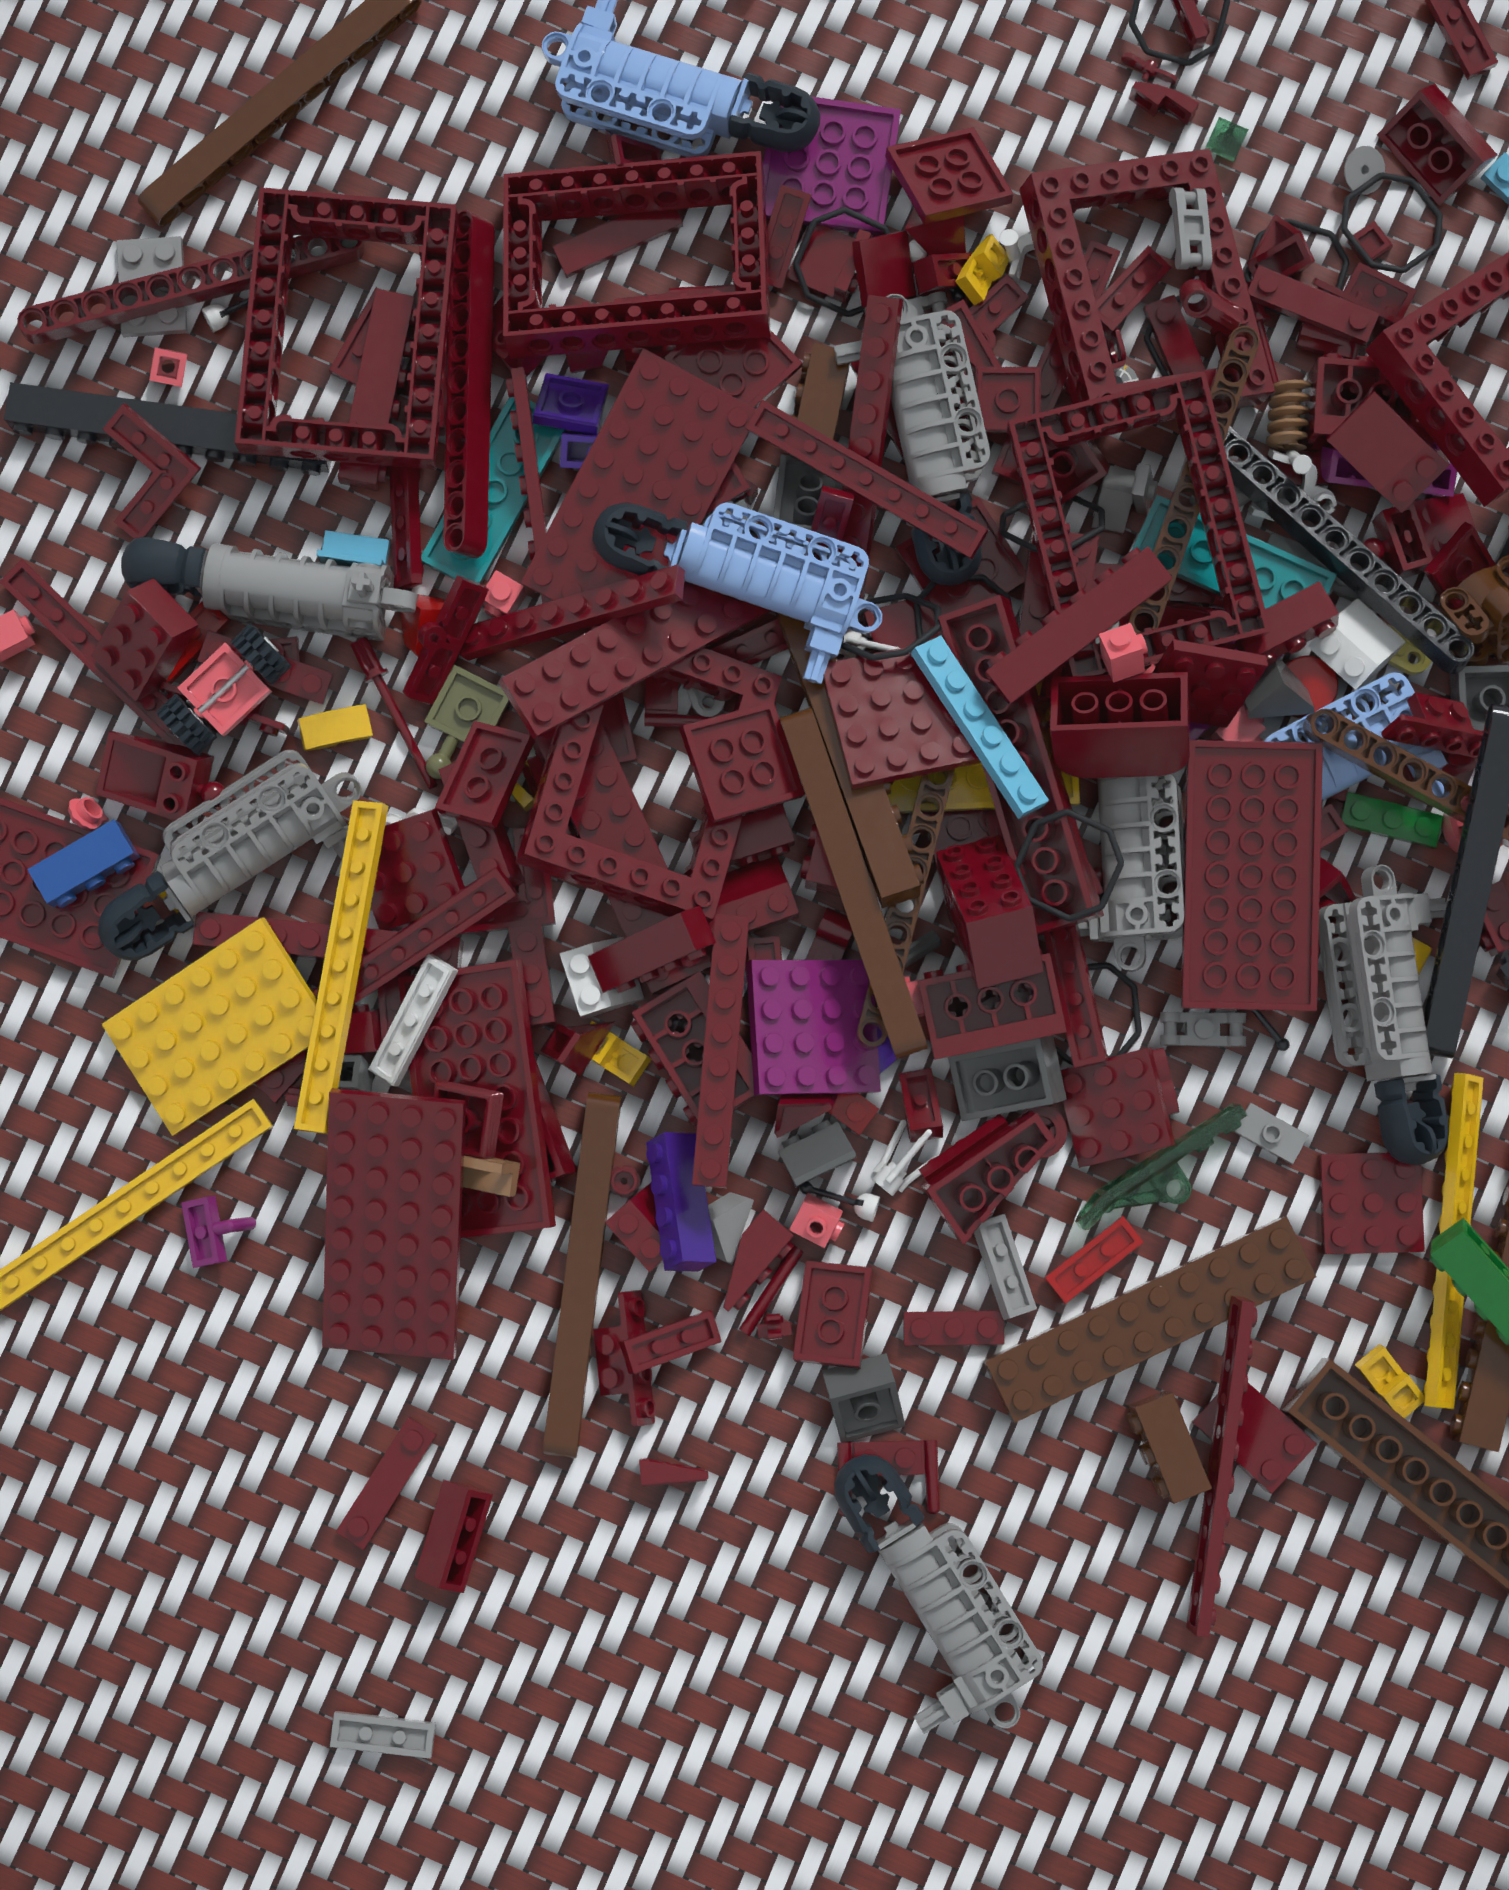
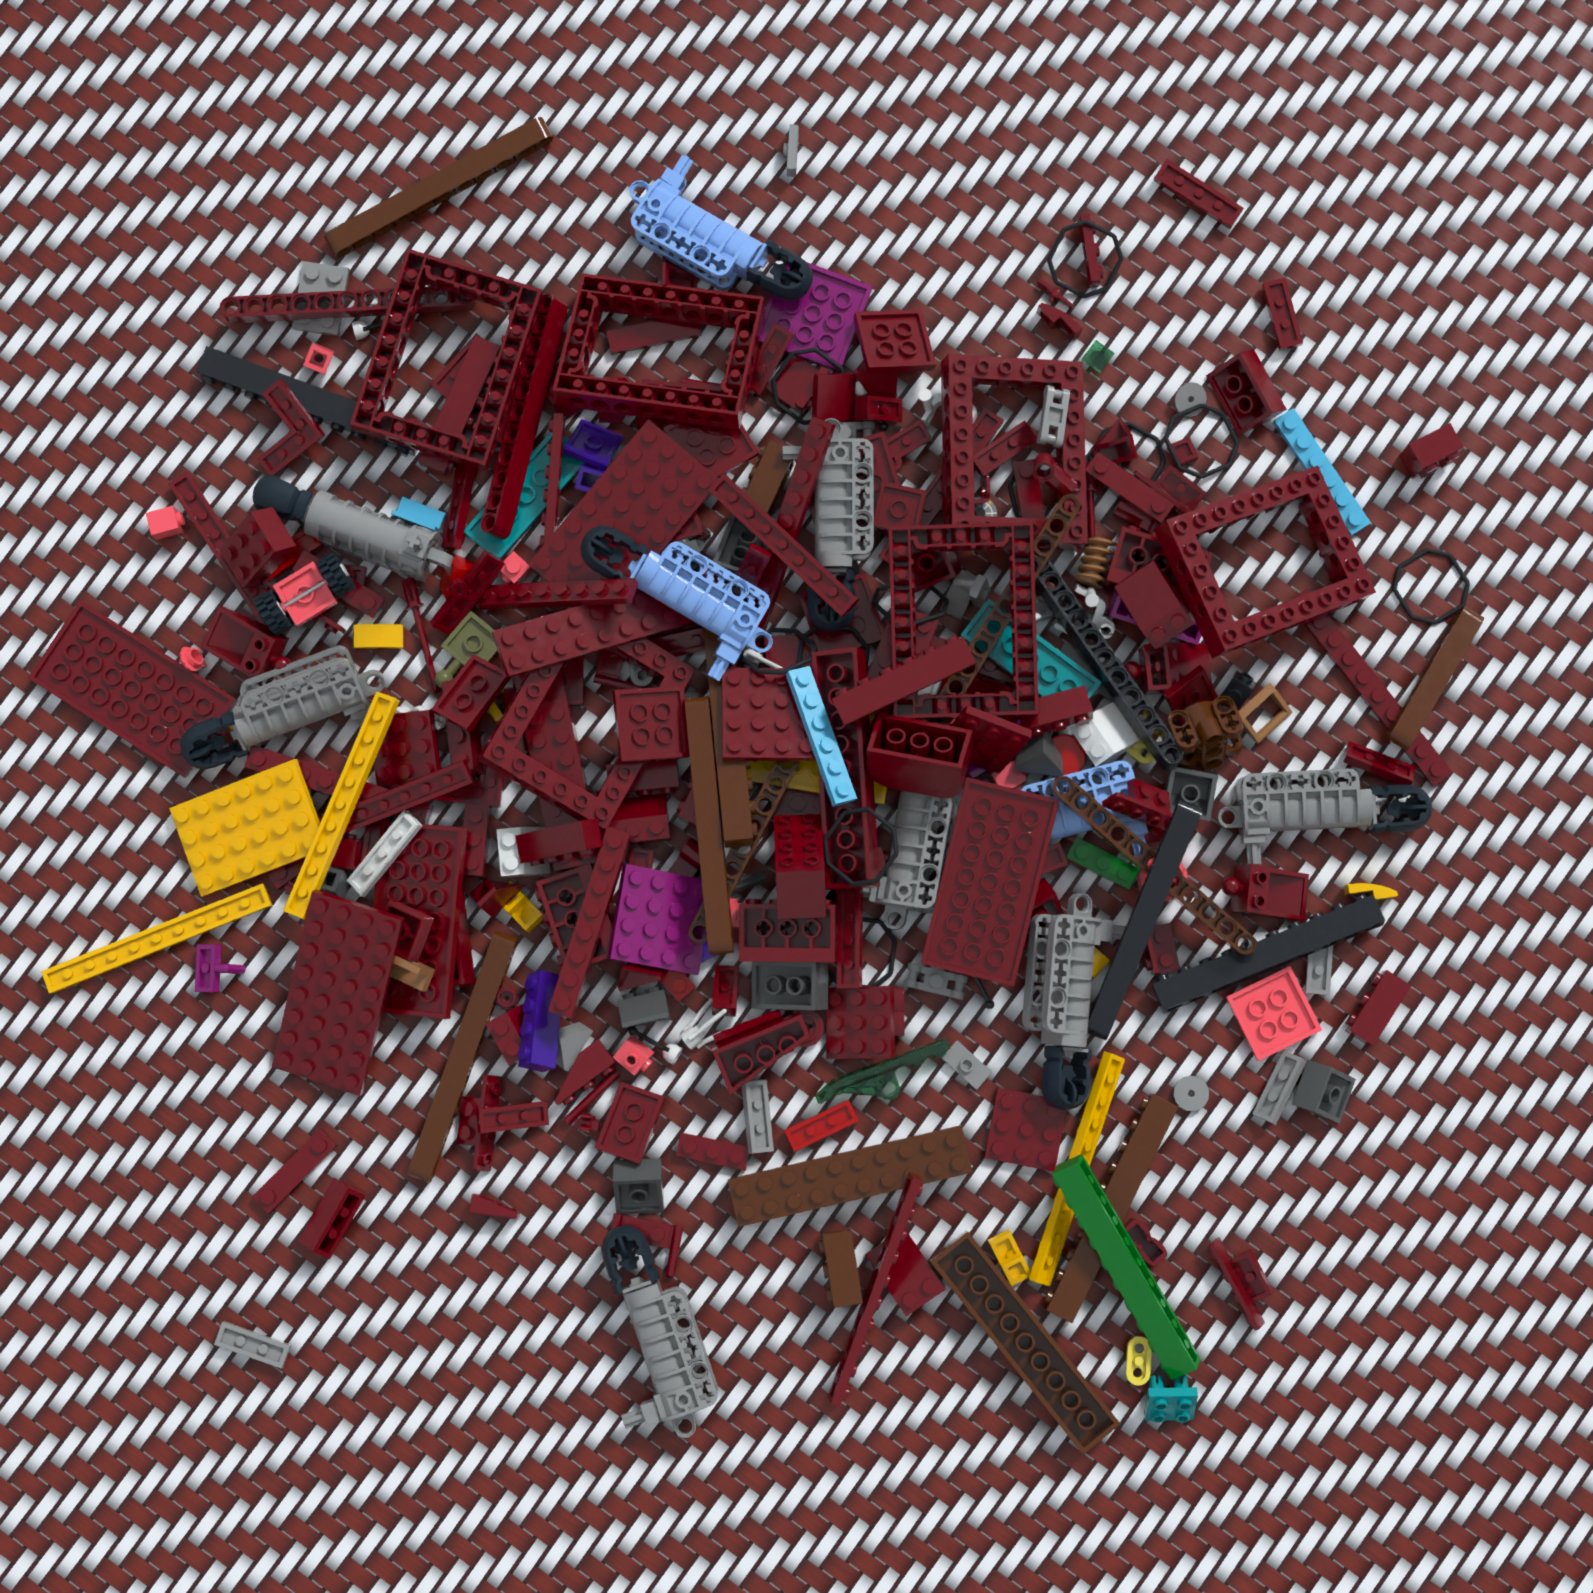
camera: 15 degrees right, 0 degrees up
blue brick [27,819,140,908] -> none
yellow slope [955,234,1009,305] -> none
coral brick [1099,623,1148,683] -> none

